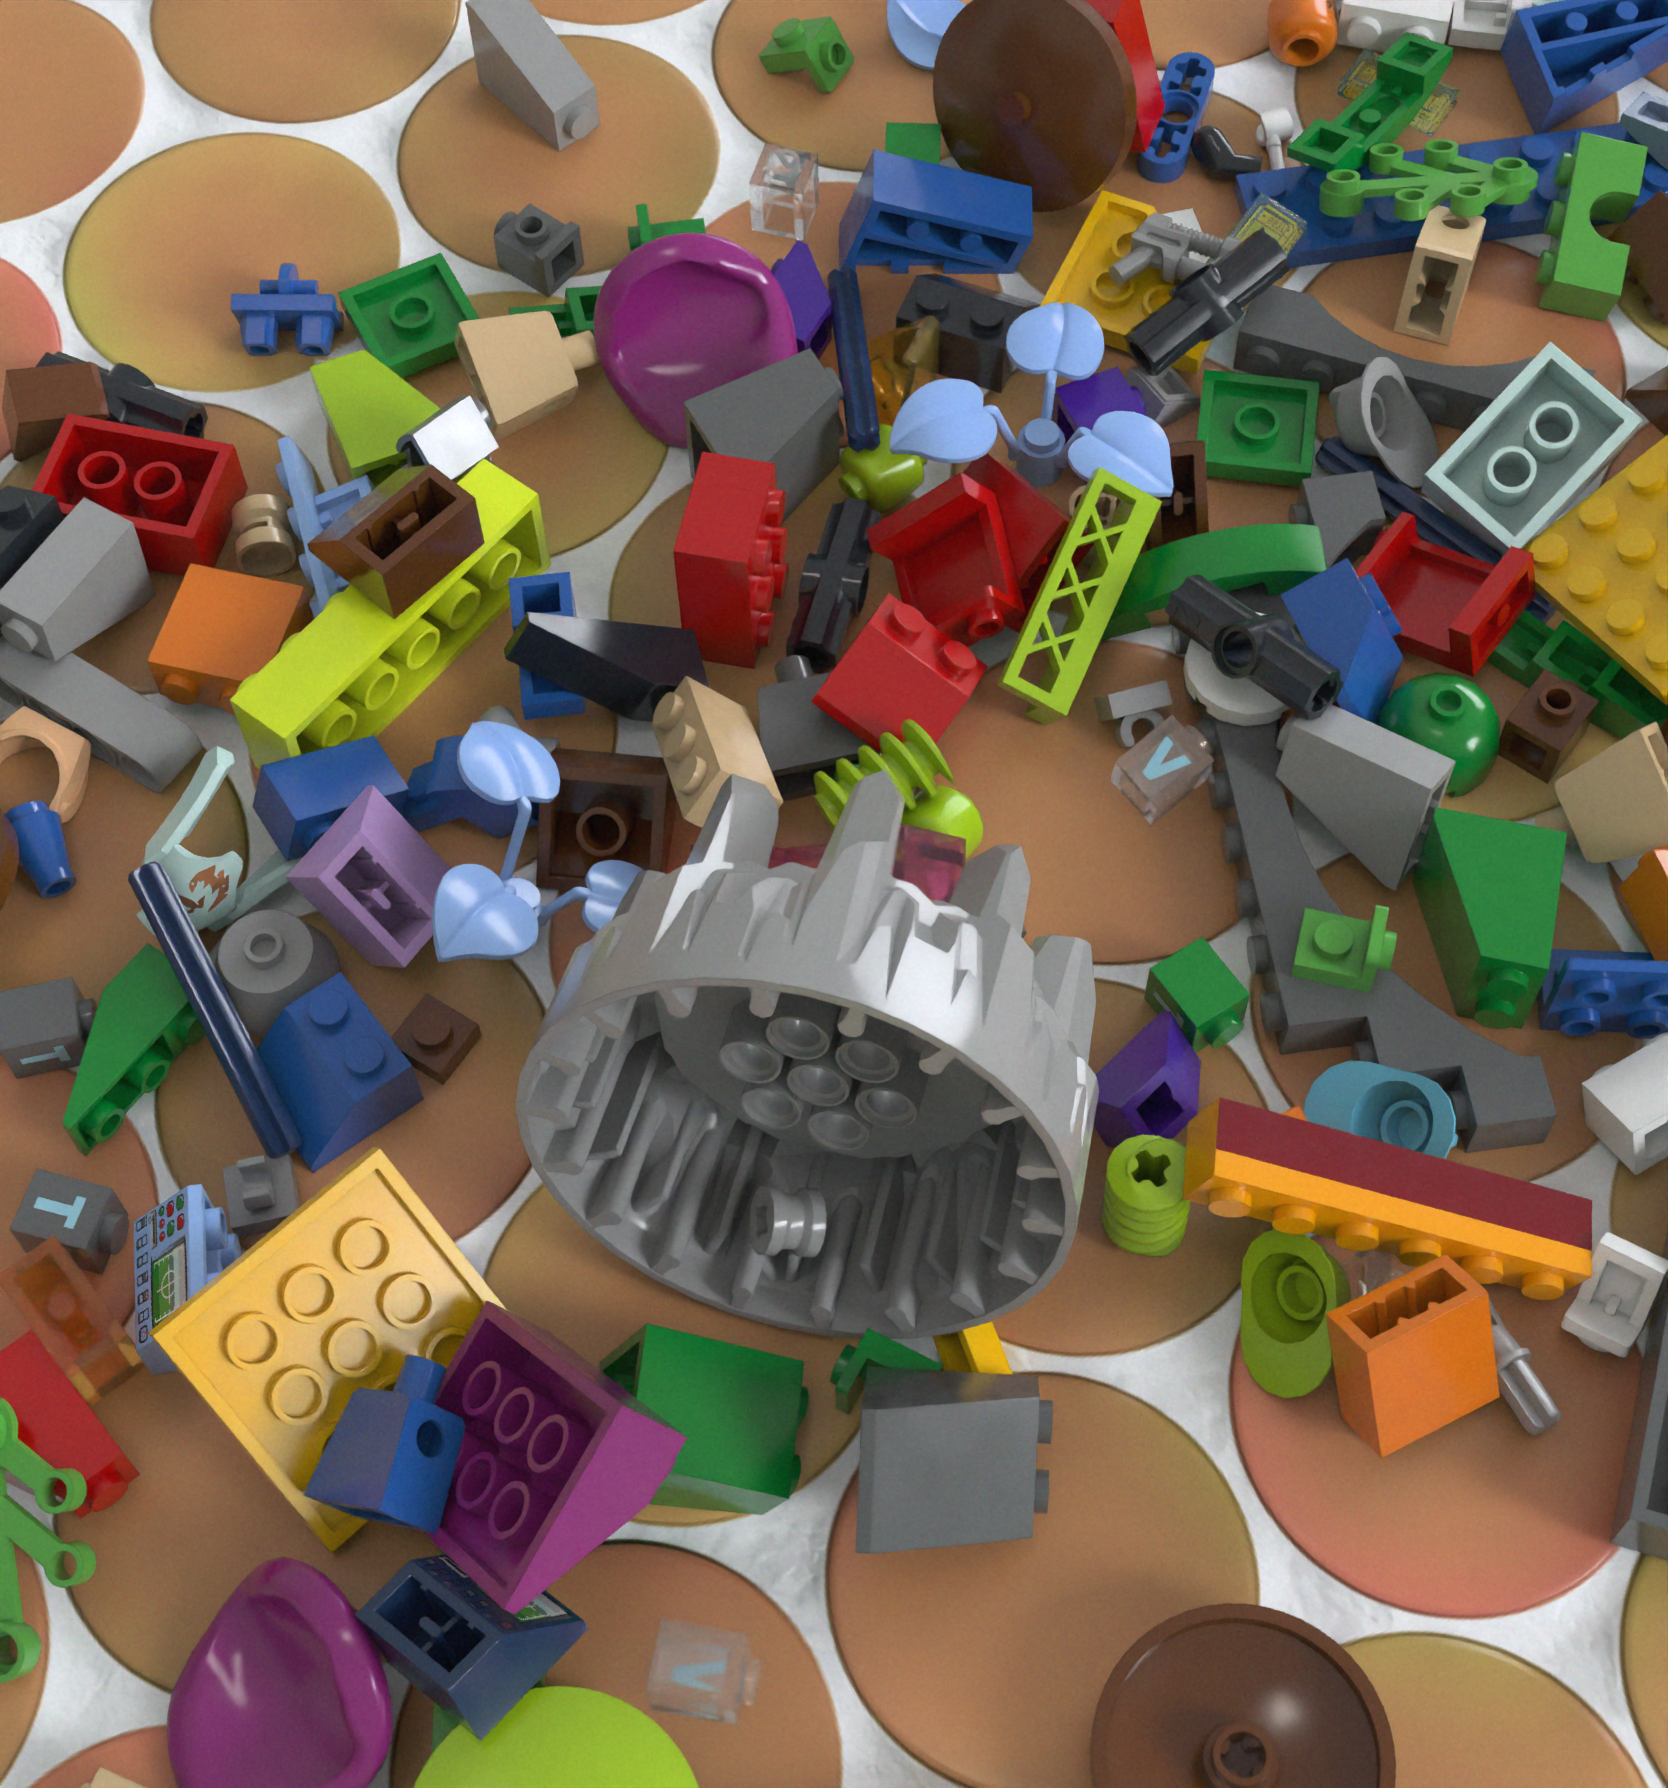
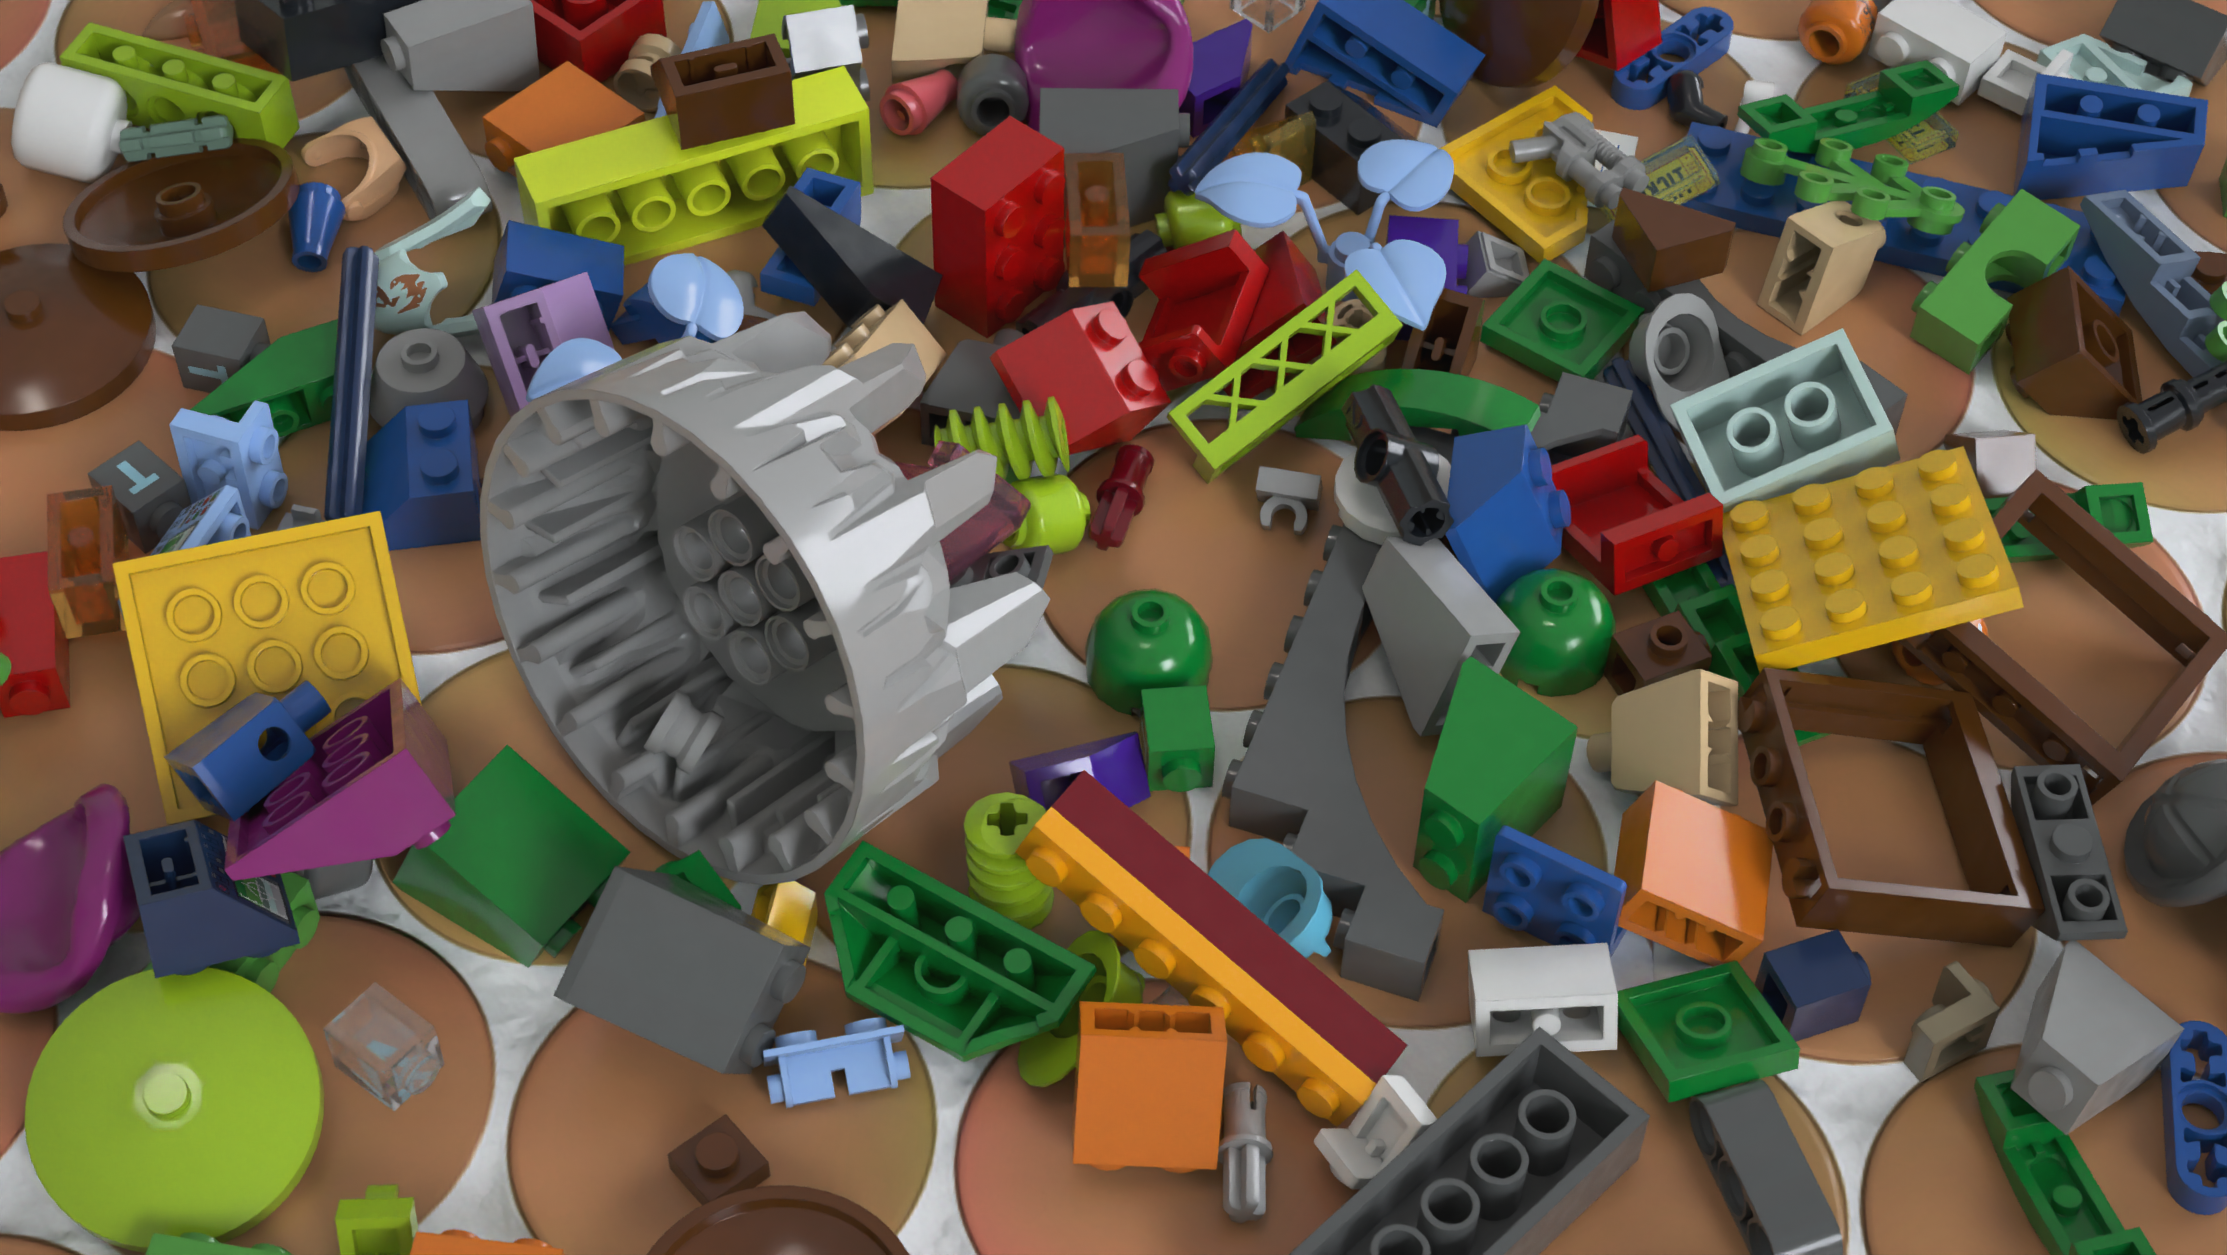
camera: 25 degrees right, 10 degrees down
clear brick [1110,715,1214,825] -> none
black piece [1123,230,1290,376] -> none
bright green bracket [1291,905,1397,993] -> none
none -> light blue bracket [169,400,288,530]
none -> reddish brown plate [667,1114,770,1205]
none -> light blue hinge [763,1017,911,1108]
none -> green wedge [824,840,1097,1062]
none -> coral cone [879,69,958,136]
none -> dark grey head [956,53,1029,136]
none -> clear orange brick [1064,153,1131,287]
none -> green cylinder [1085,589,1213,715]
none -> dark red axle [1088,444,1154,551]
none -> reddish brown slope [1612,187,1736,293]

